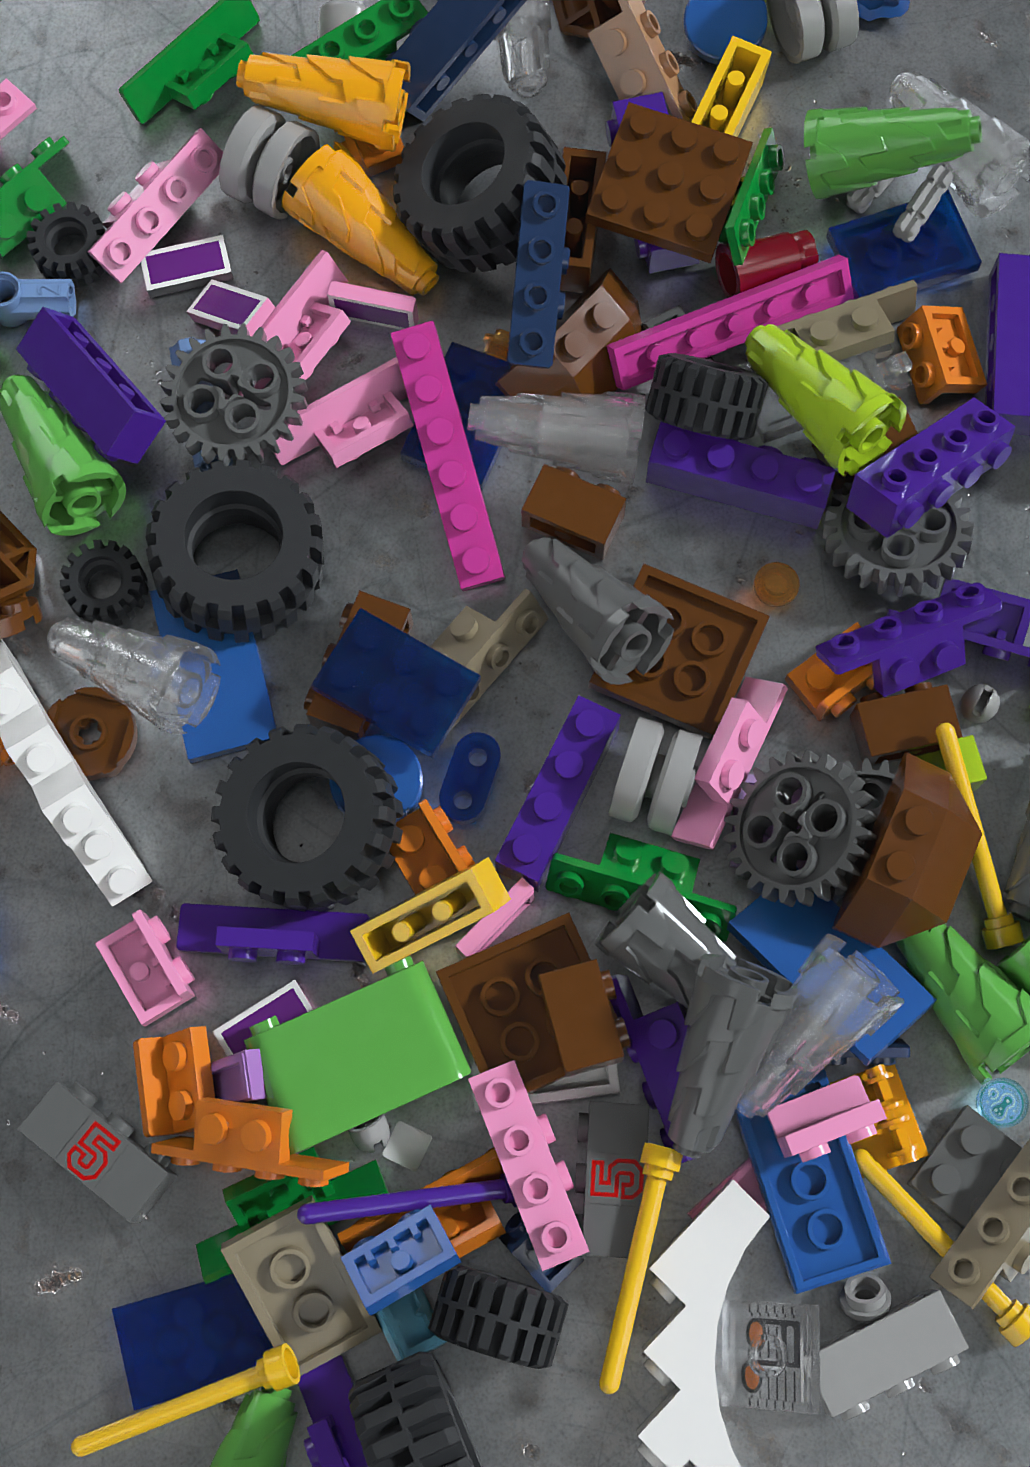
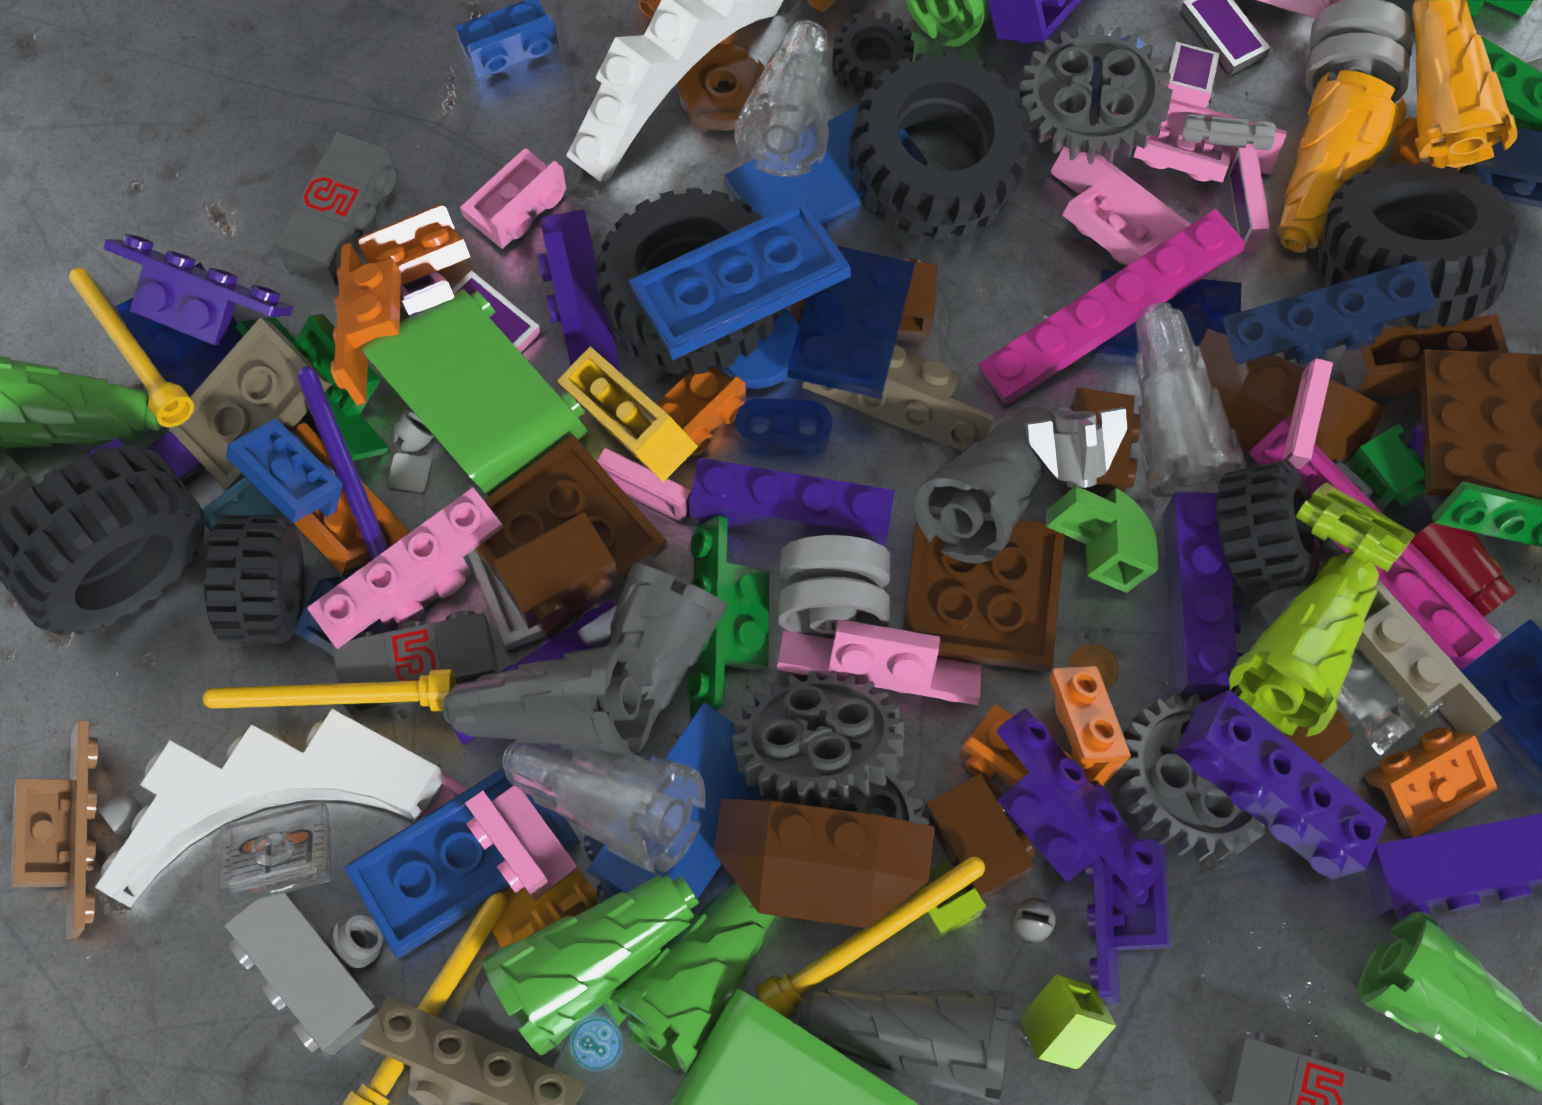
camera: 70 degrees right, 5 degrees down
none -> dark purple bracket [103,234,293,345]
none -> bright green cone [482,875,699,1055]
none -> blue tile [629,199,851,360]
none -> light grey brick [1025,407,1127,488]
none -> bright green brick [1046,486,1159,593]
none -> orange bracket [1049,666,1131,787]
none -> light grey axle [1182,114,1276,150]
none -> bright pink tile [1282,358,1333,469]
none -> lime plate [1295,482,1415,572]
none -> green brick [1347,424,1426,511]

